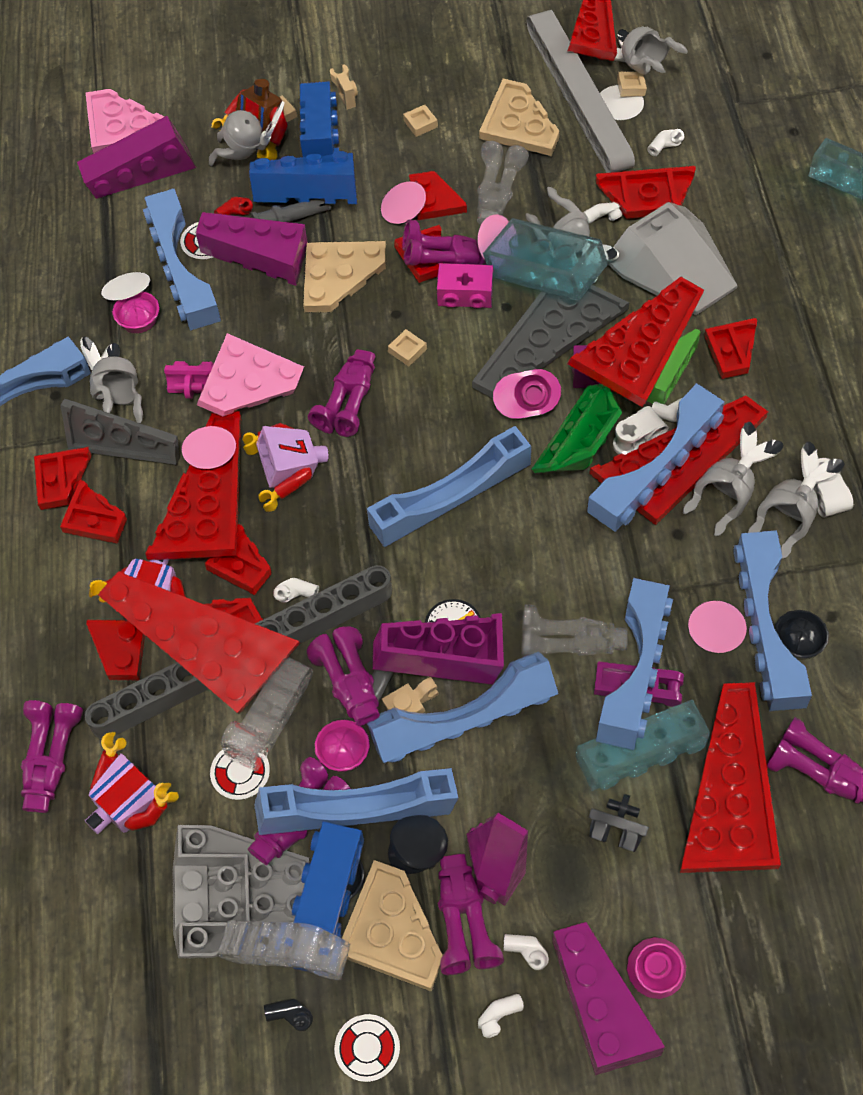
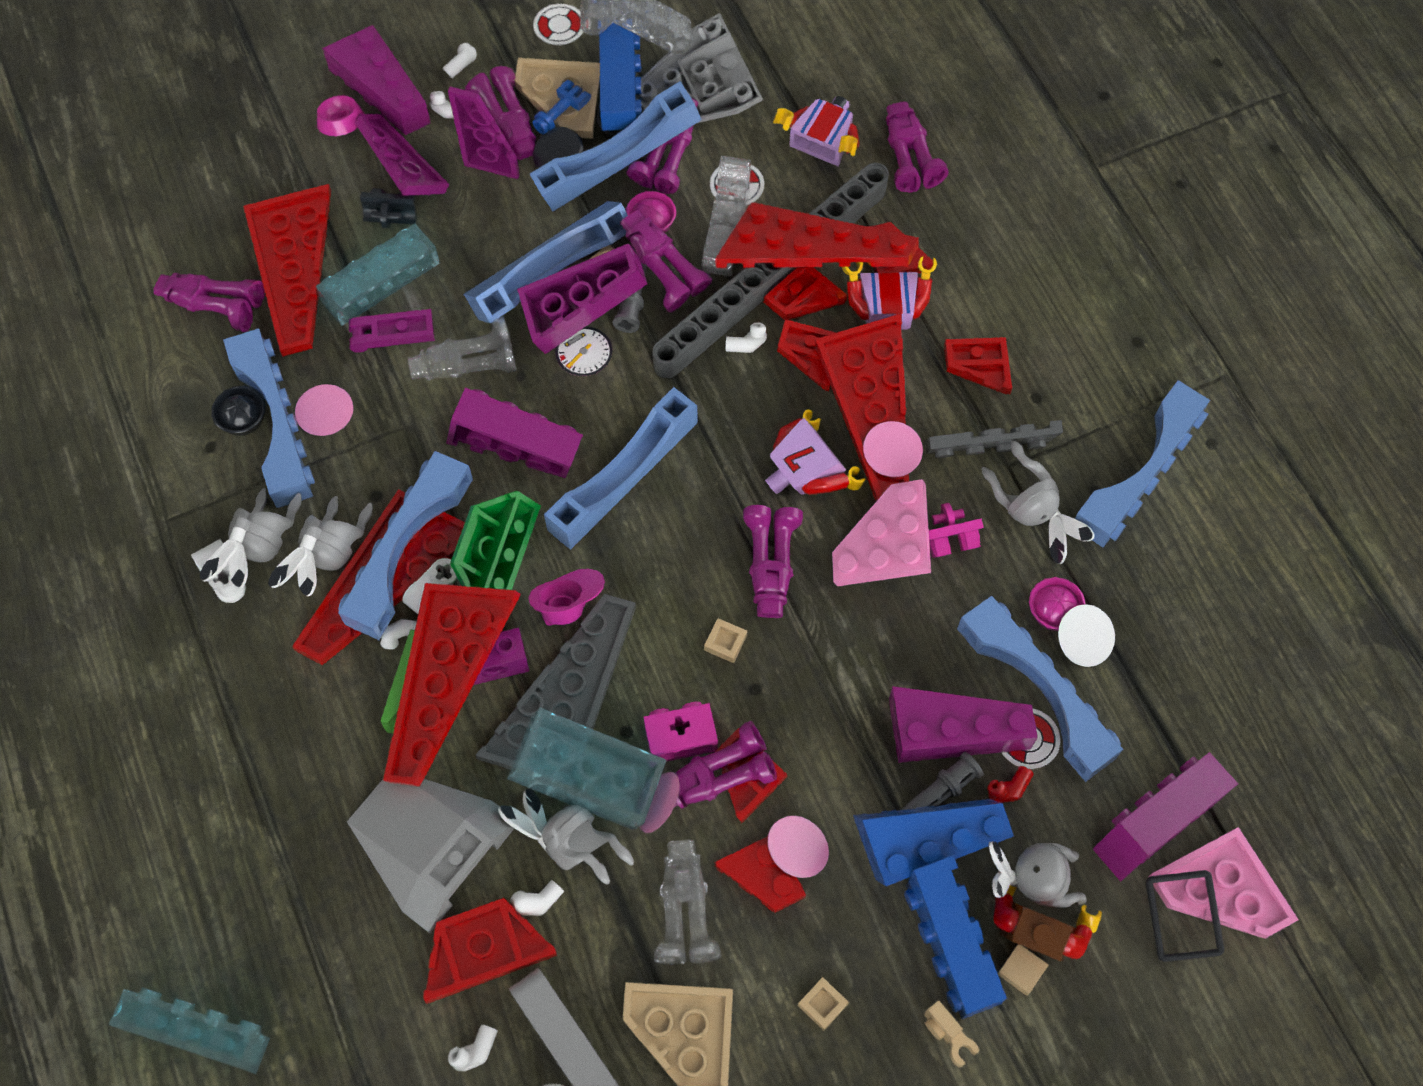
camera: 160 degrees right, 5 degrees up
red wing [34,447,91,510] -> none
tan plate [303,241,386,312] -> none
medium blue arch [596,578,673,750] -> none
red wing [704,318,757,379] -> none
none -> magenta wing [355,114,449,195]
none -> magenta wedge [446,387,583,478]
none -> blue hinge [533,79,591,134]
none -> black piece [1146,870,1224,962]

